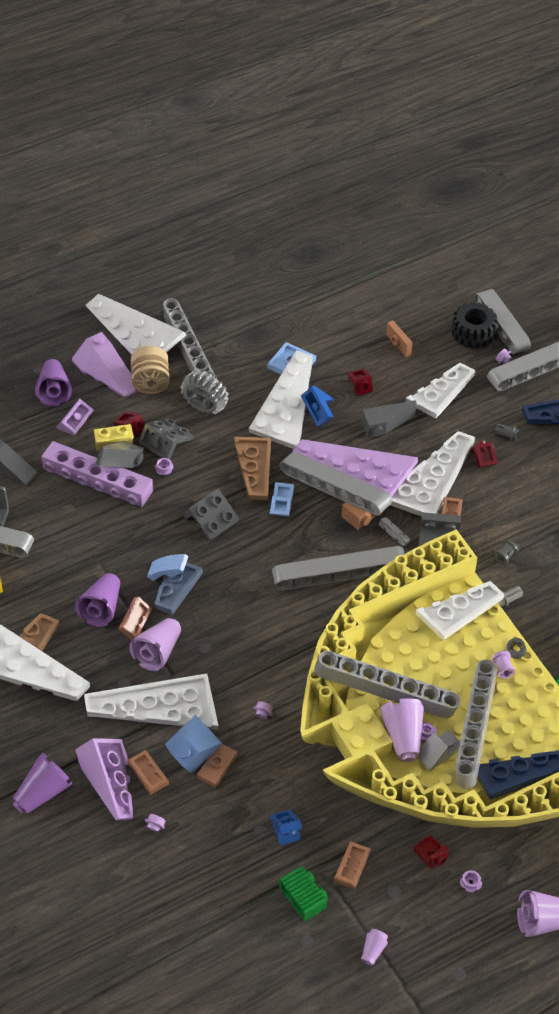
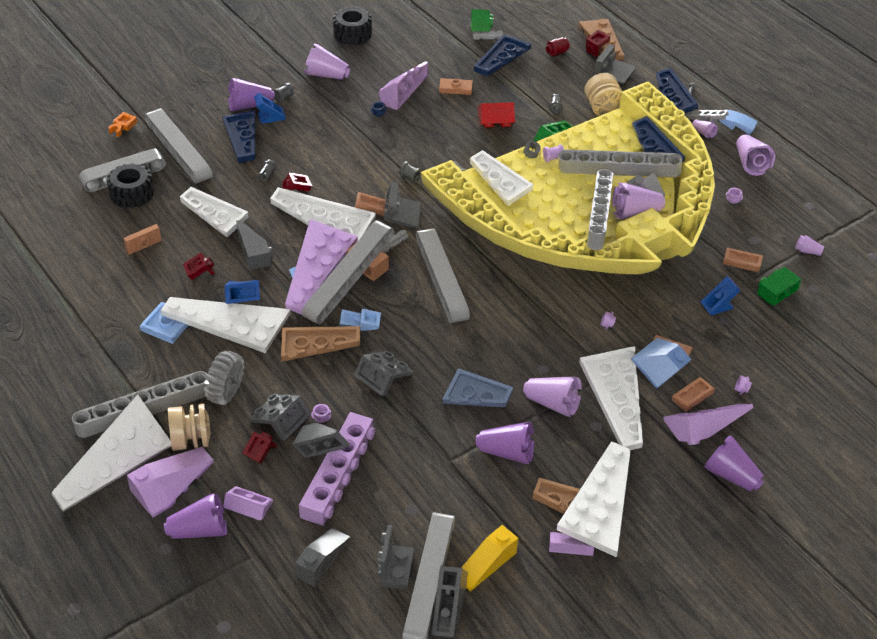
camera: 95 degrees left, 5 degrees down
light yellow bracket [94,424,133,451] -> none
nougat plate [119,597,152,641] -> none
light blue slope [147,554,188,581] -> none
dark red bracket [413,835,449,869] -> none
lavender plate [496,349,512,365] -> none

